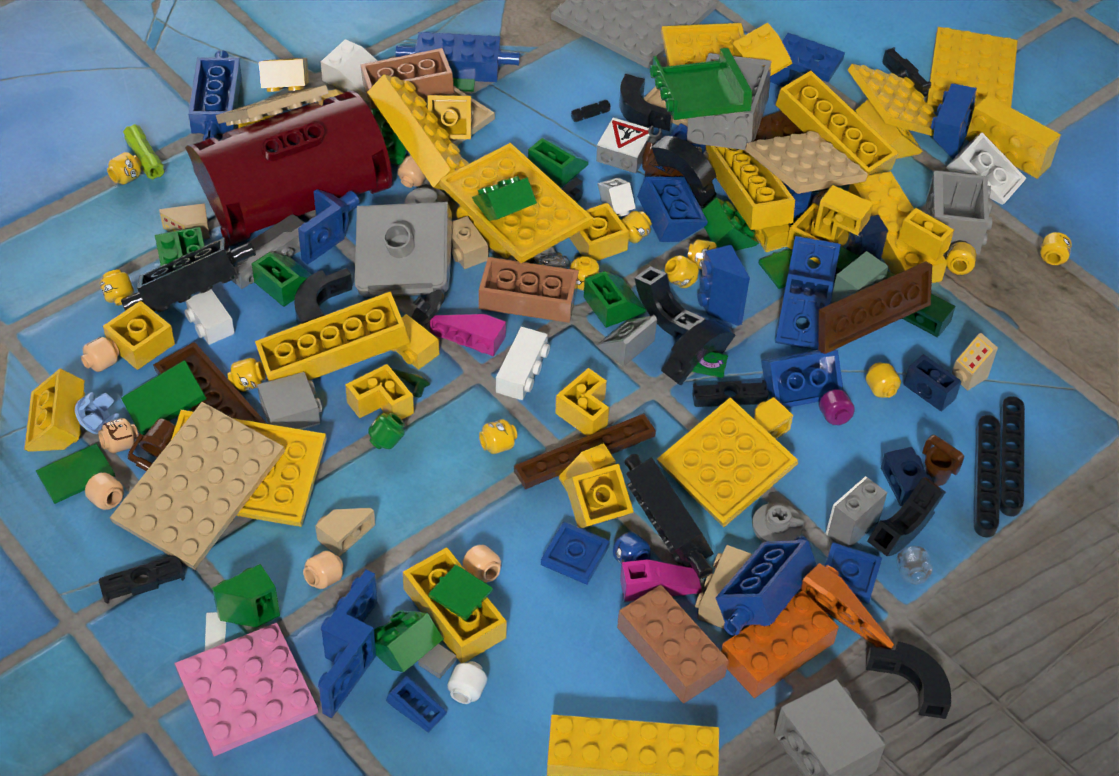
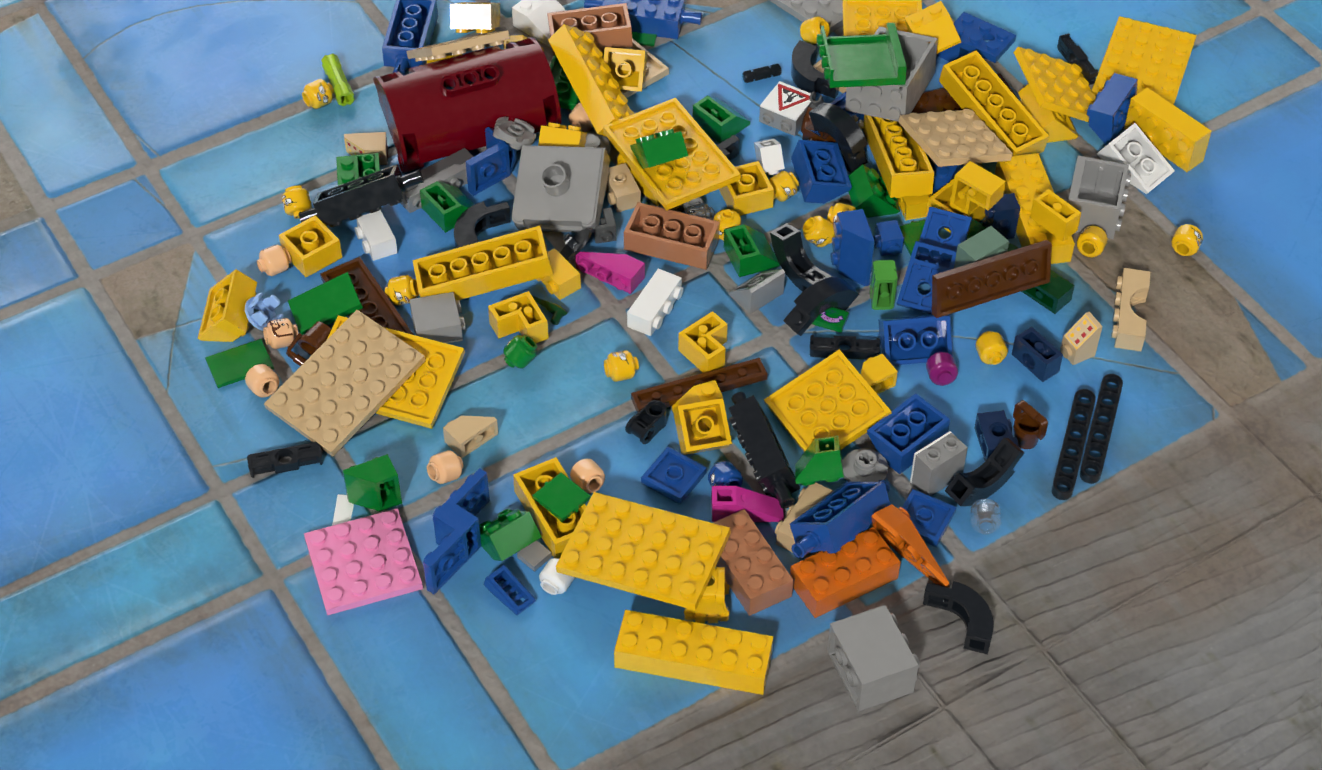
camera: 10 degrees right, 0 degrees up
none -> light grey plate [493,117,536,150]
none -> yellow brick [538,122,587,147]
none -> yellow plate [556,492,731,611]
none -> dark grey bracket [594,208,616,243]
none -> black piece [625,400,667,445]
none -> yellow piece [684,567,729,624]
none -> green slope [795,436,844,486]
none -> yellow head [800,16,830,45]
none -> blue slope [867,393,950,474]
none -> bright green brick [869,260,898,310]
none -> blue brick [873,220,904,256]
none -> tan arch [1111,268,1150,352]

